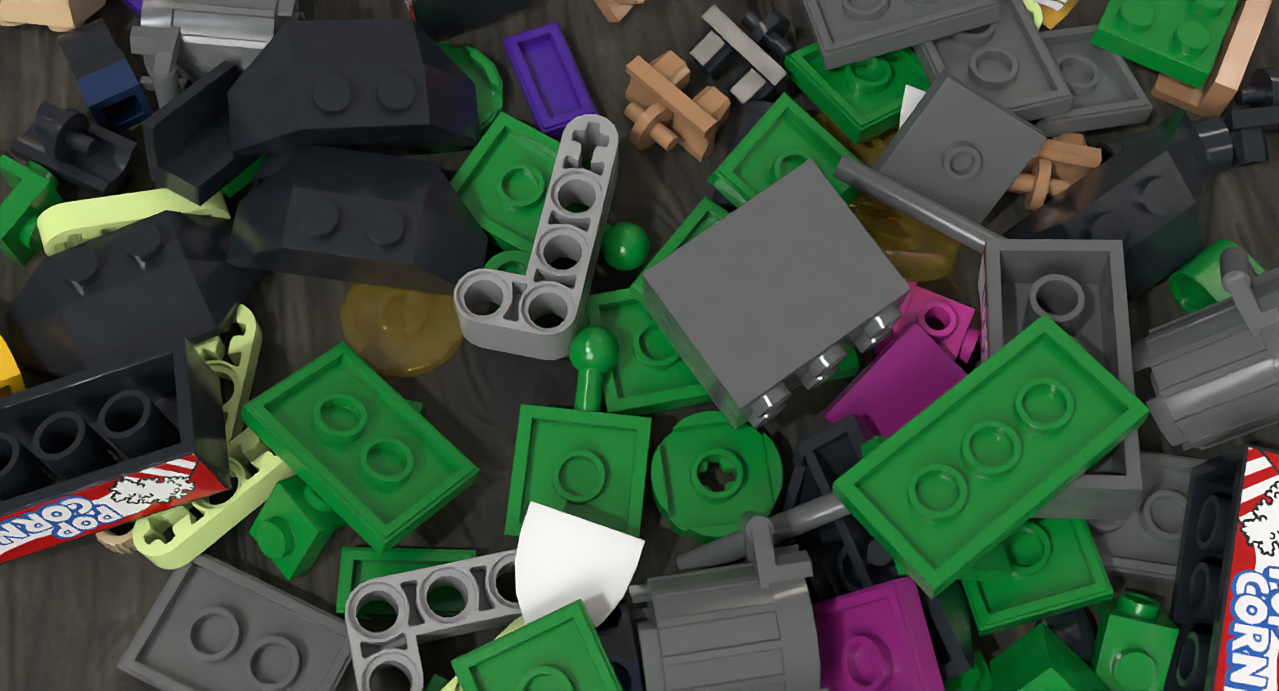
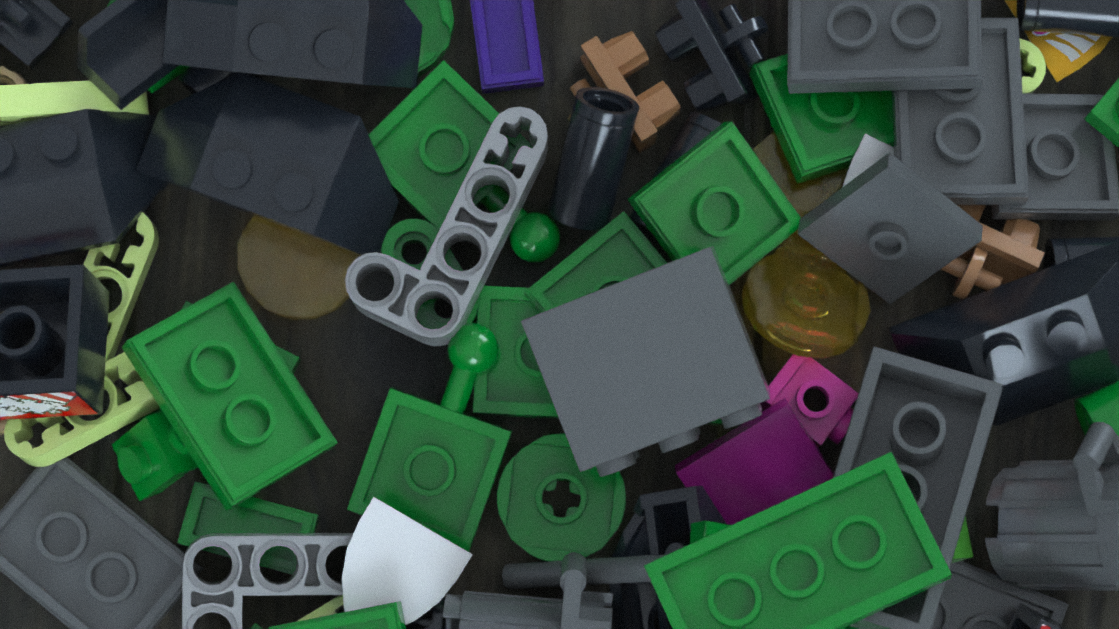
camera: 15 degrees right, 15 degrees up
dark grey piece [833,154,1008,254] -> none
none -> black pin [548,87,639,230]

